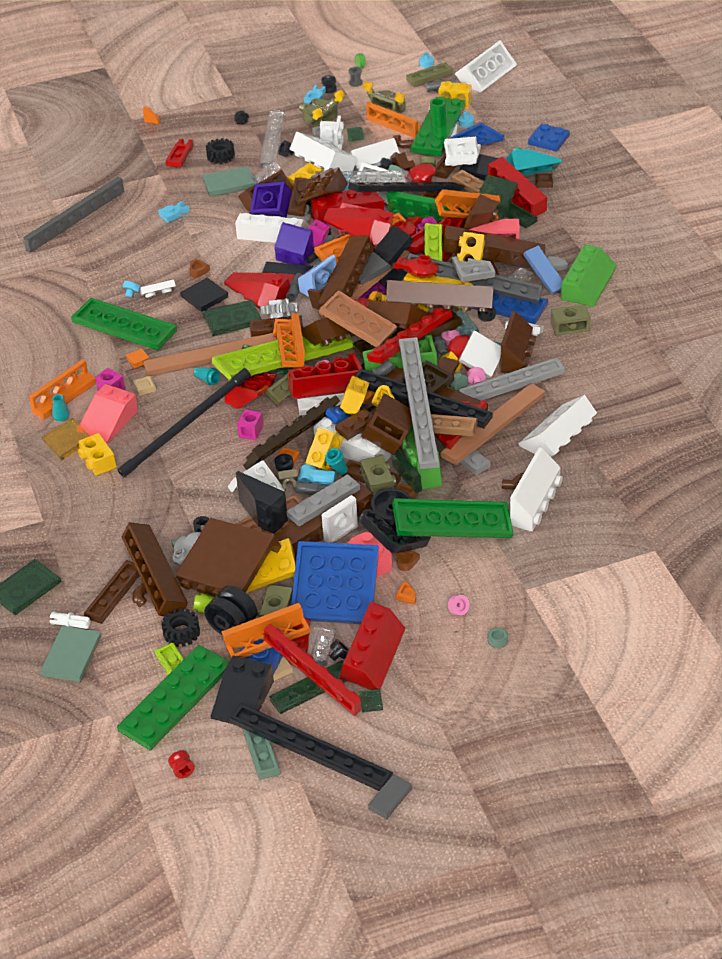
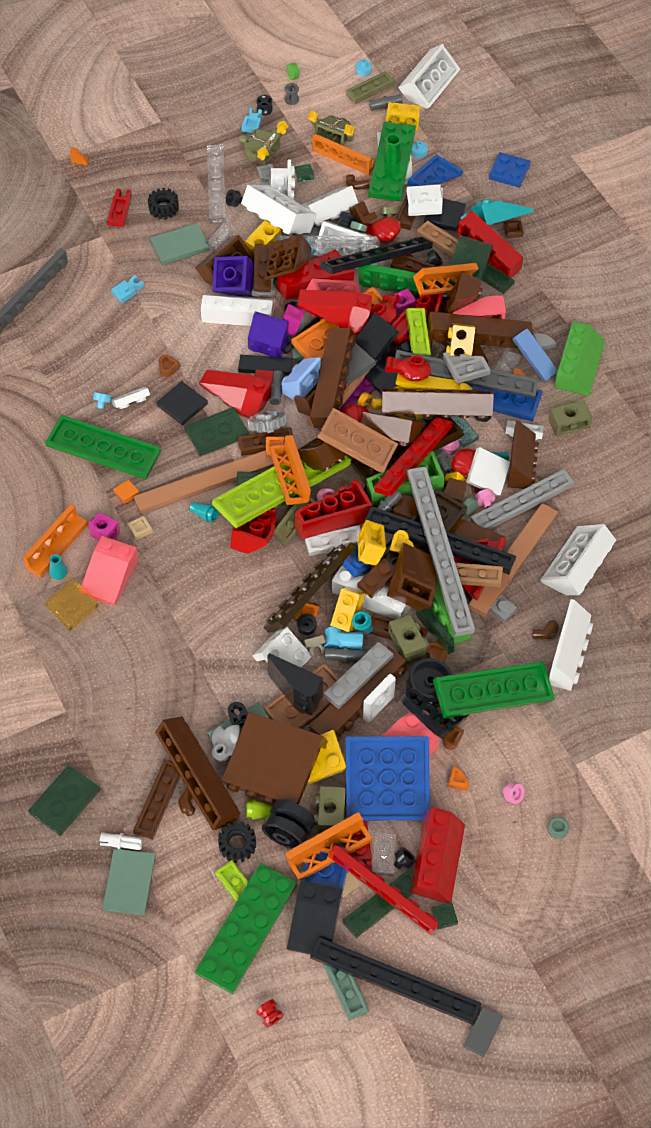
camera: 10 degrees left, 15 degrees up
yellow brick [77,433,116,476] -> none
black piece [117,368,251,478] -> none
black plate [234,111,249,125] -> none
dark pink brick [237,409,264,440] -> none

